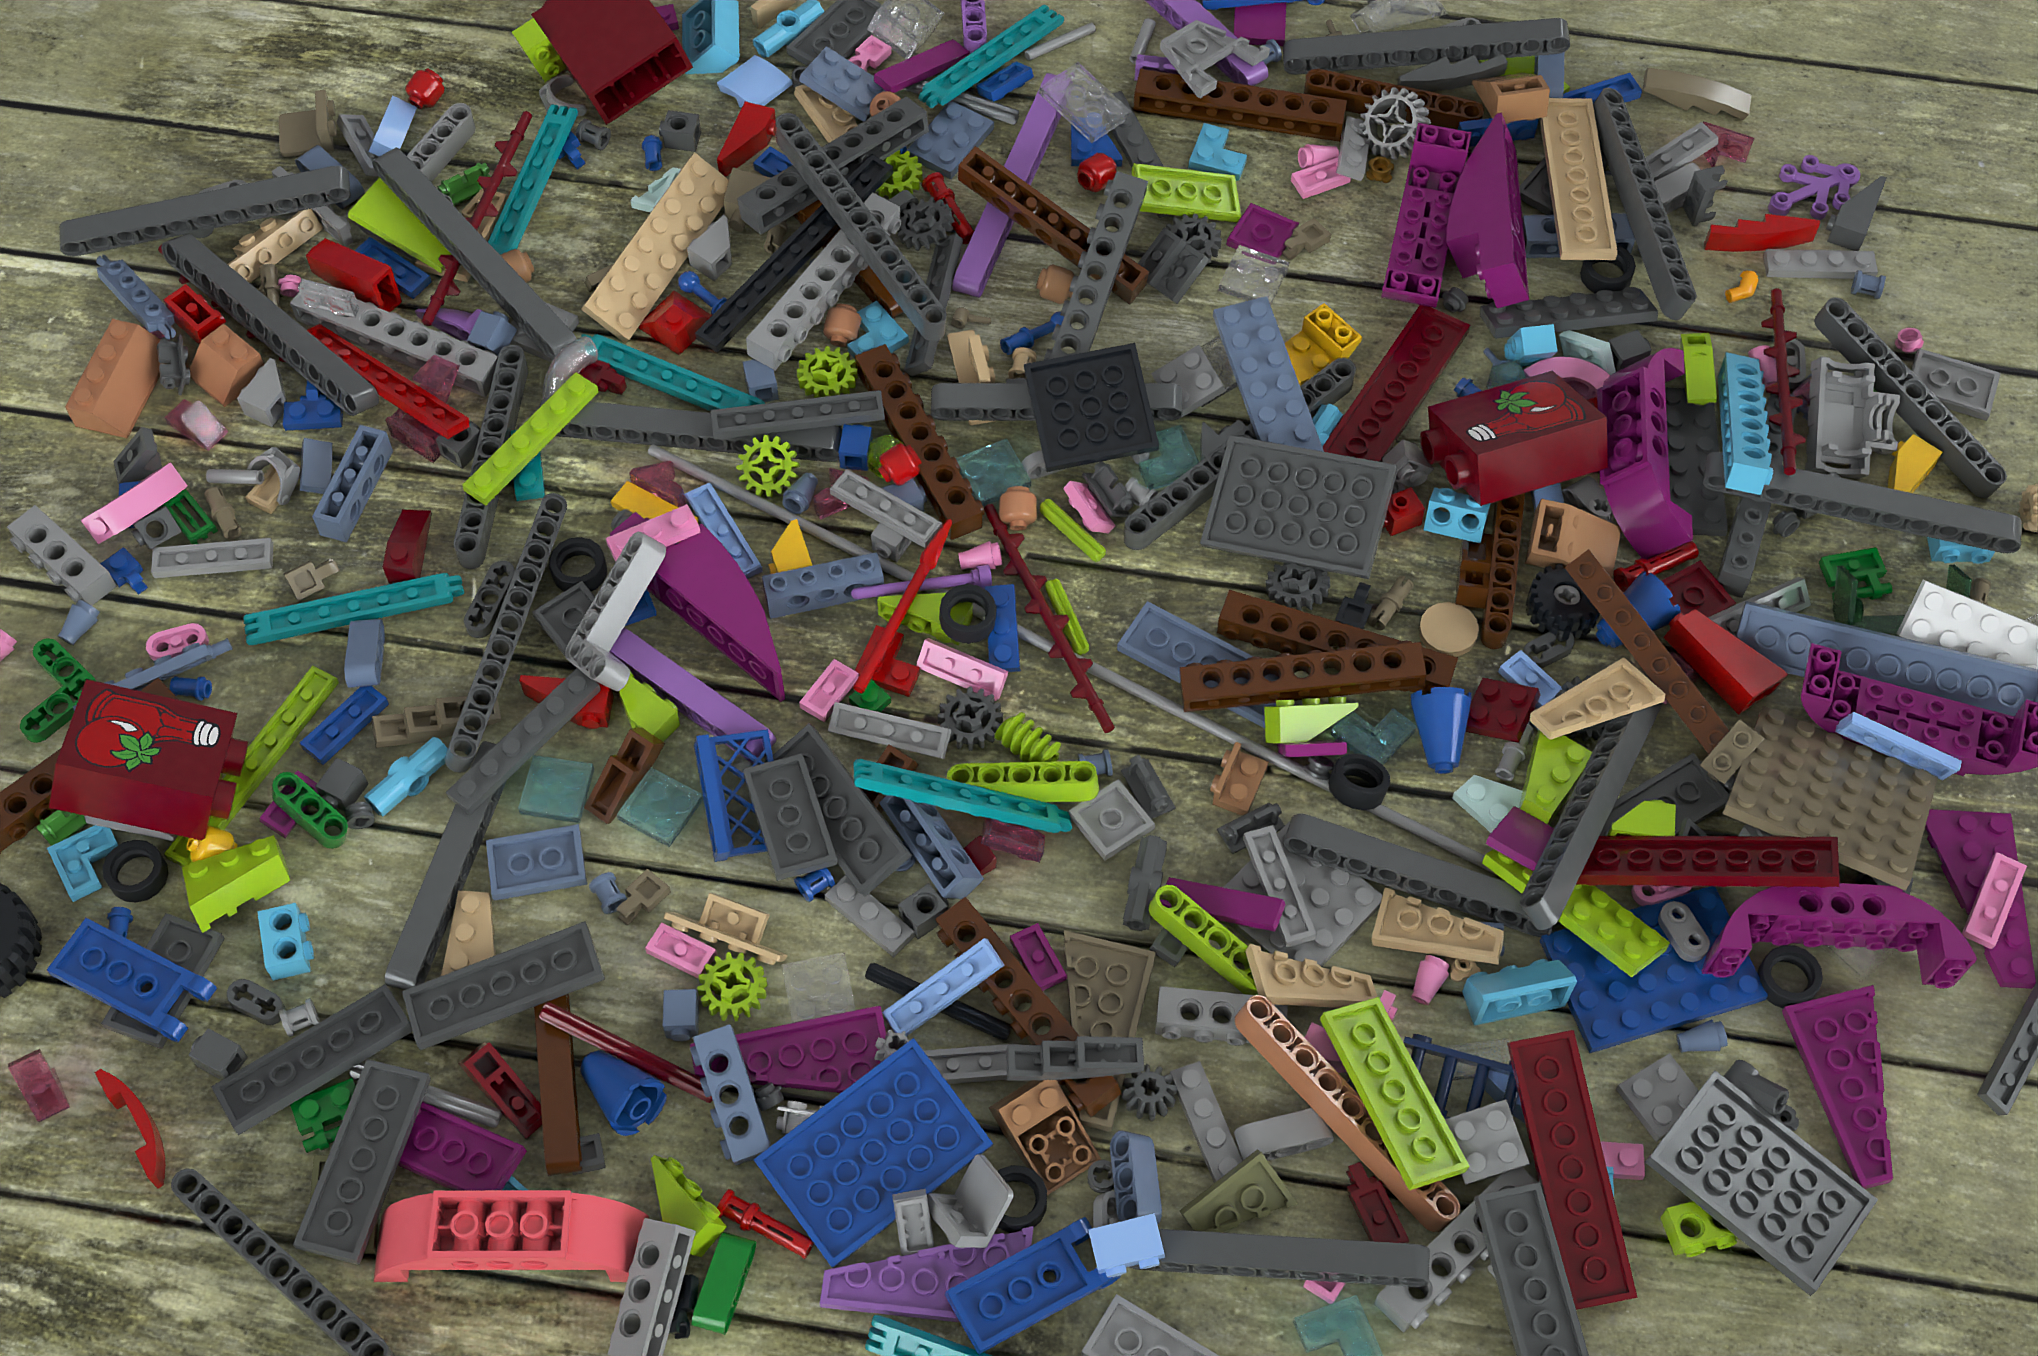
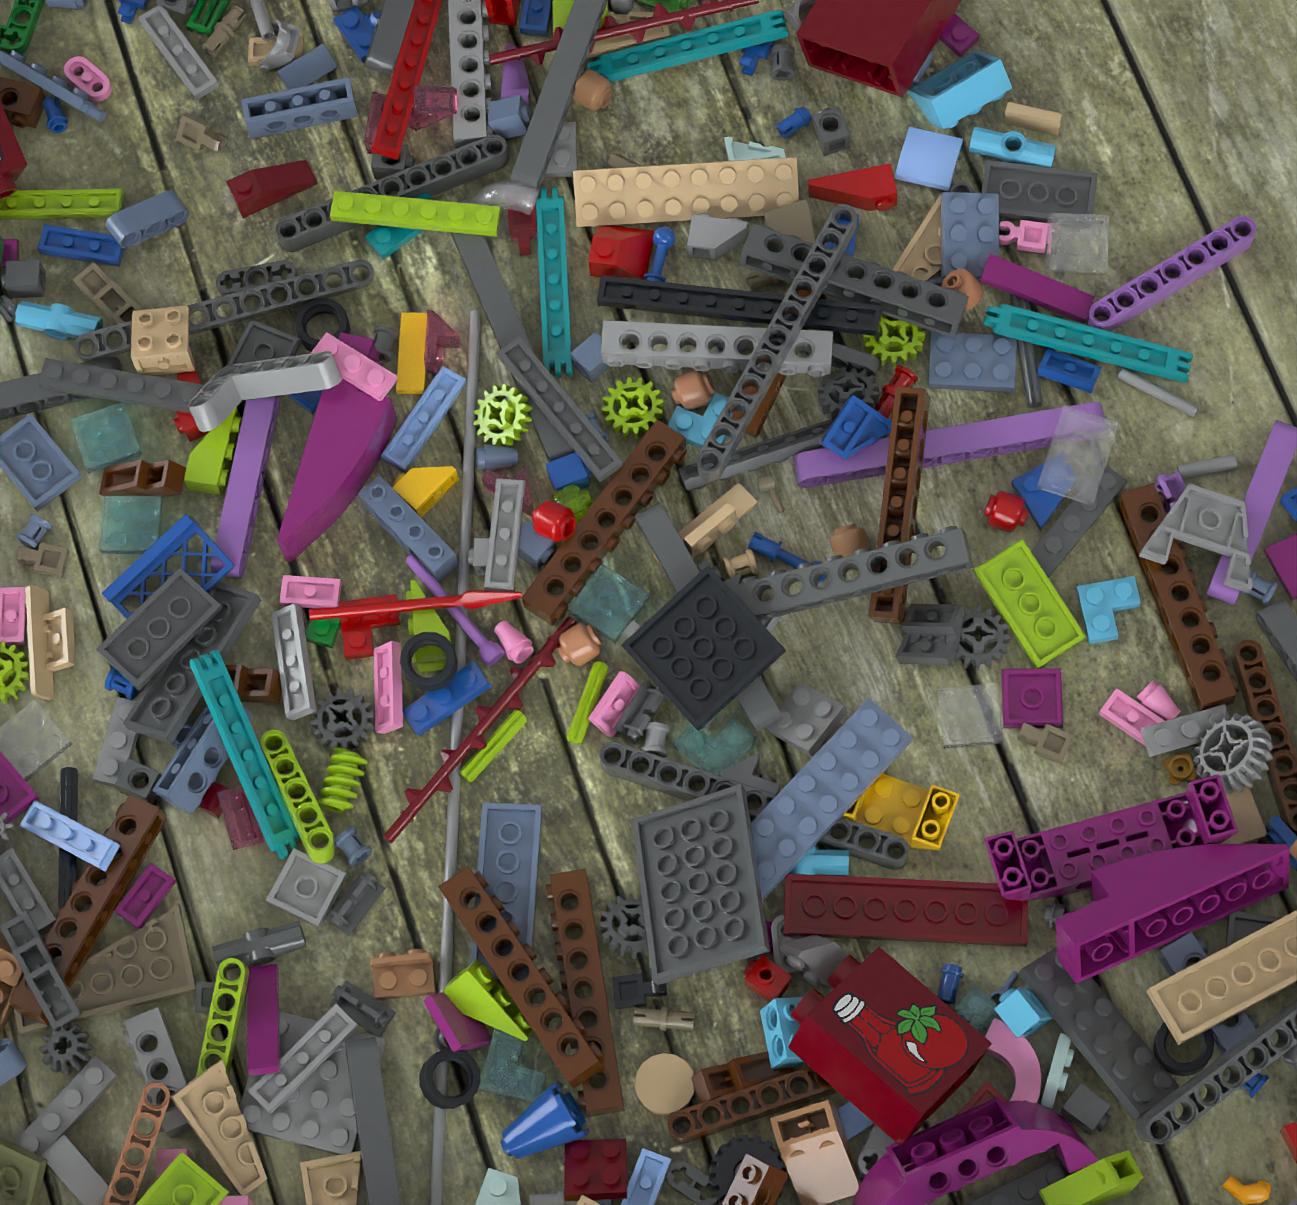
camera: 70 degrees right, 10 degrees up
teal hinge [243,573,464,645] -> none
none -> tan bracket [131,306,195,376]
none -> blue wing [819,395,892,459]

